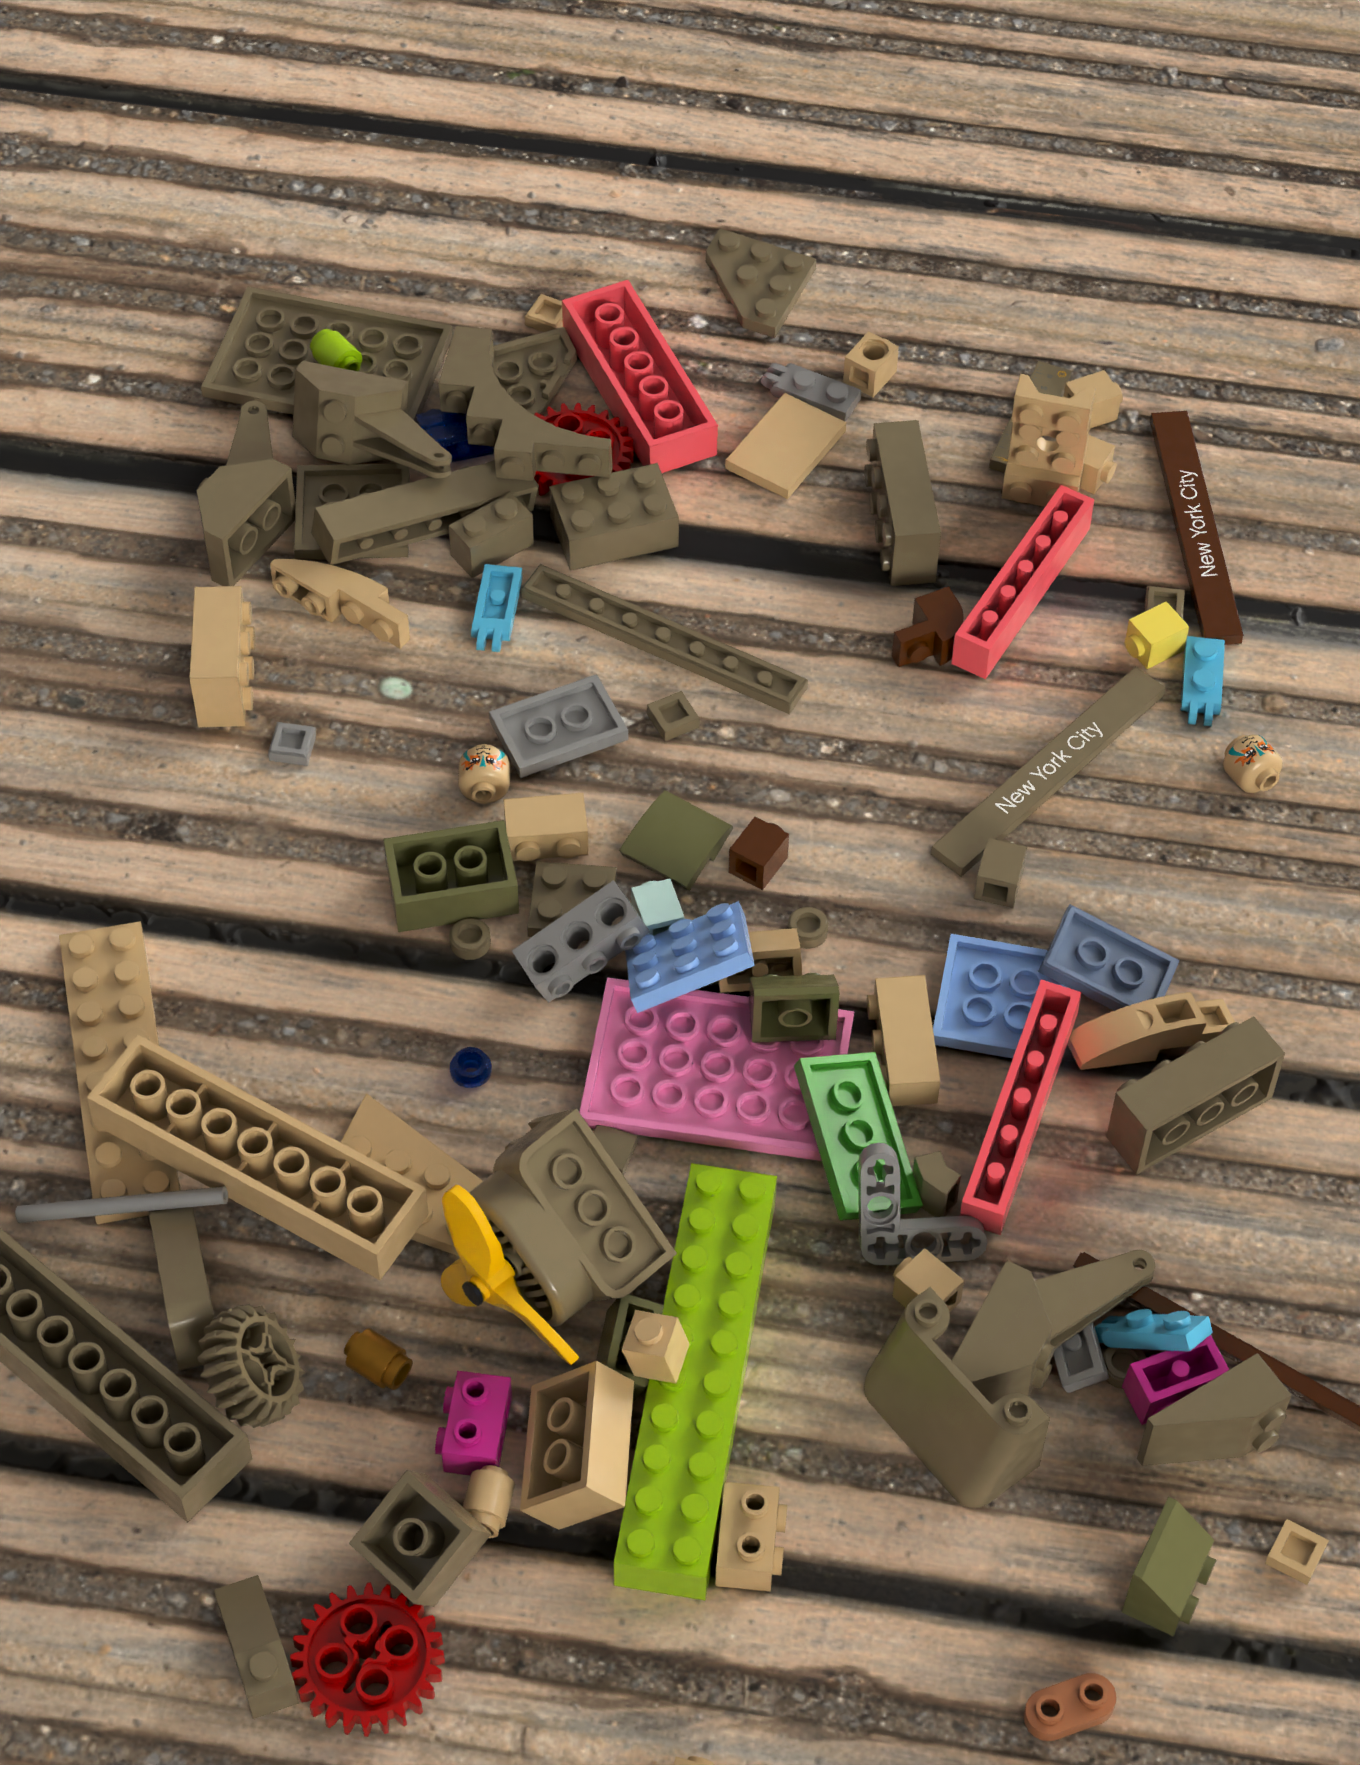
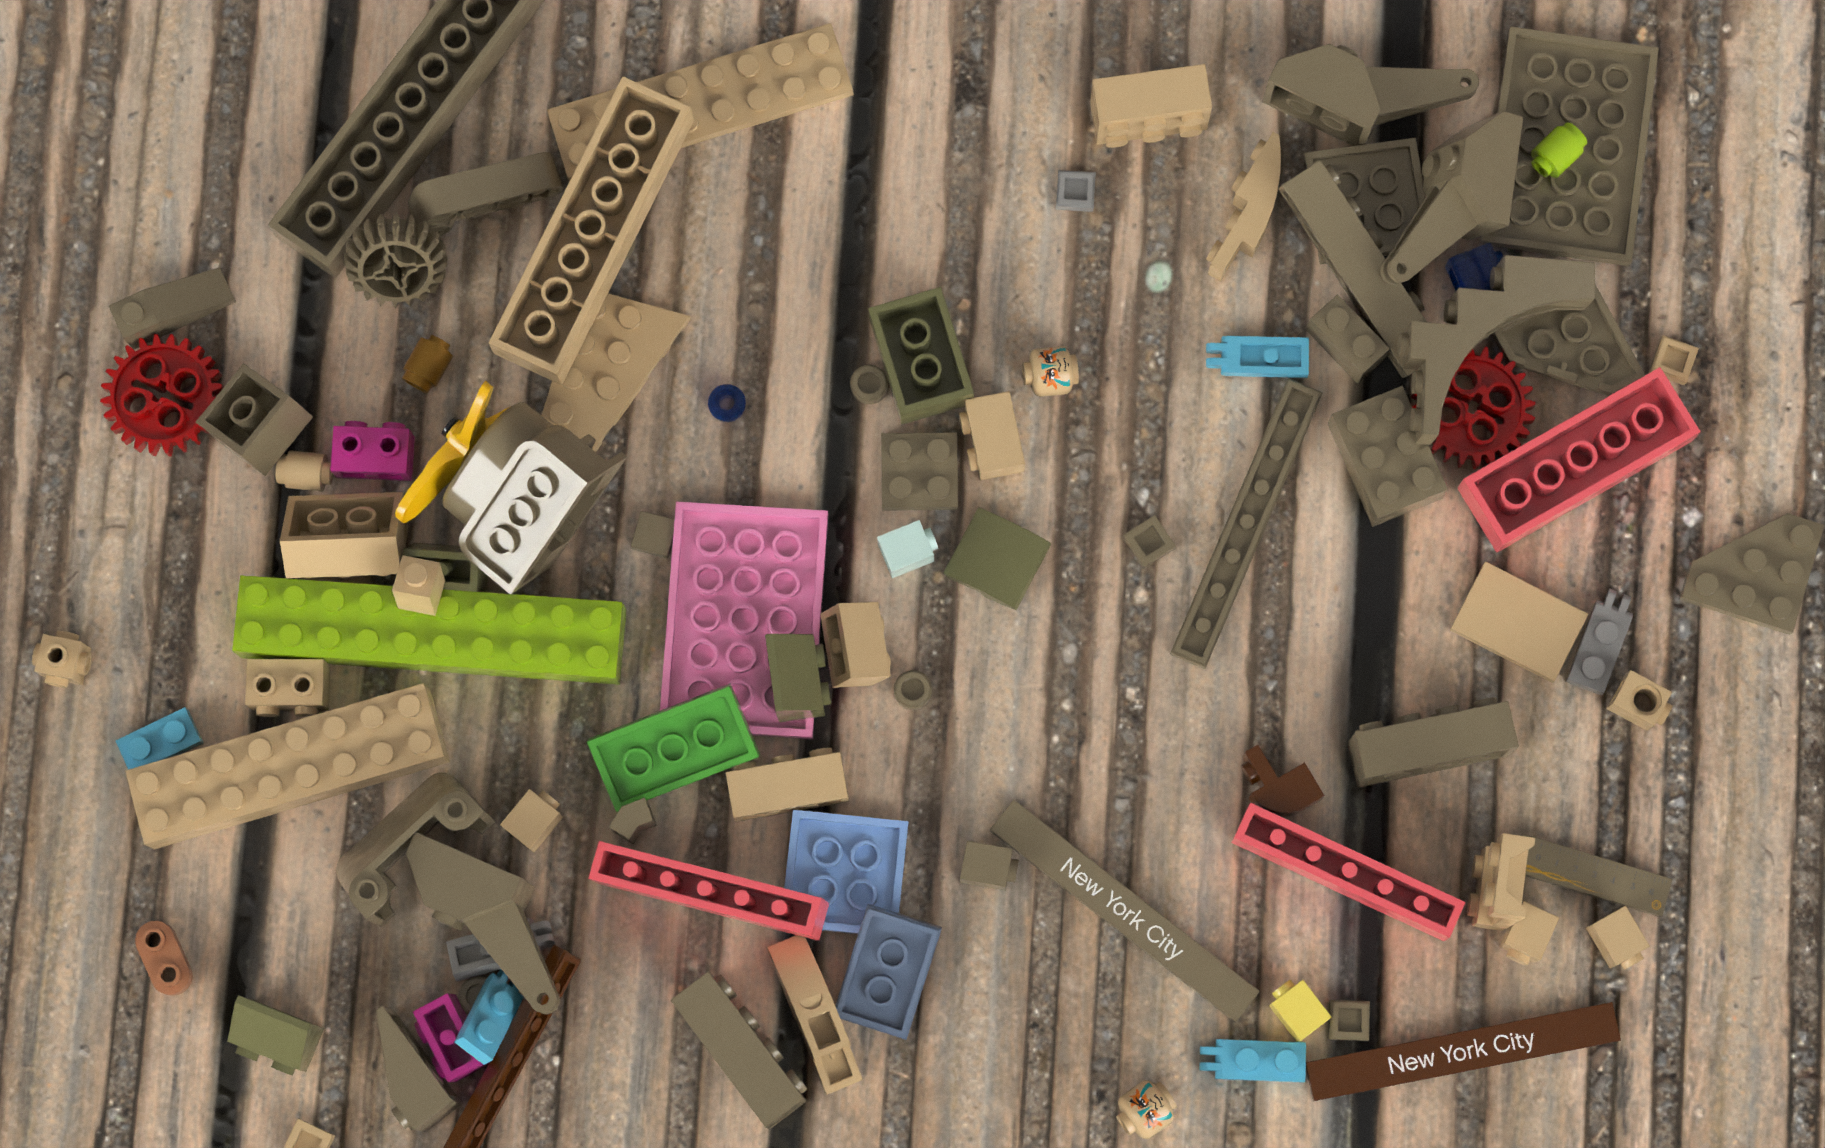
camera: 90 degrees right, 25 degrees up
light grey piece [15,1186,228,1223] -> none
light grey plate [489,674,628,778] -> none
light grey brick [512,880,650,1003] -> none
light blue plate [625,901,755,1013] -> none
reddish brown brick [728,816,789,890] -> none
light grey beam [858,1143,987,1265] -> none
none -> medium azure plate [116,707,204,770]
none -> tan brick [125,683,450,850]

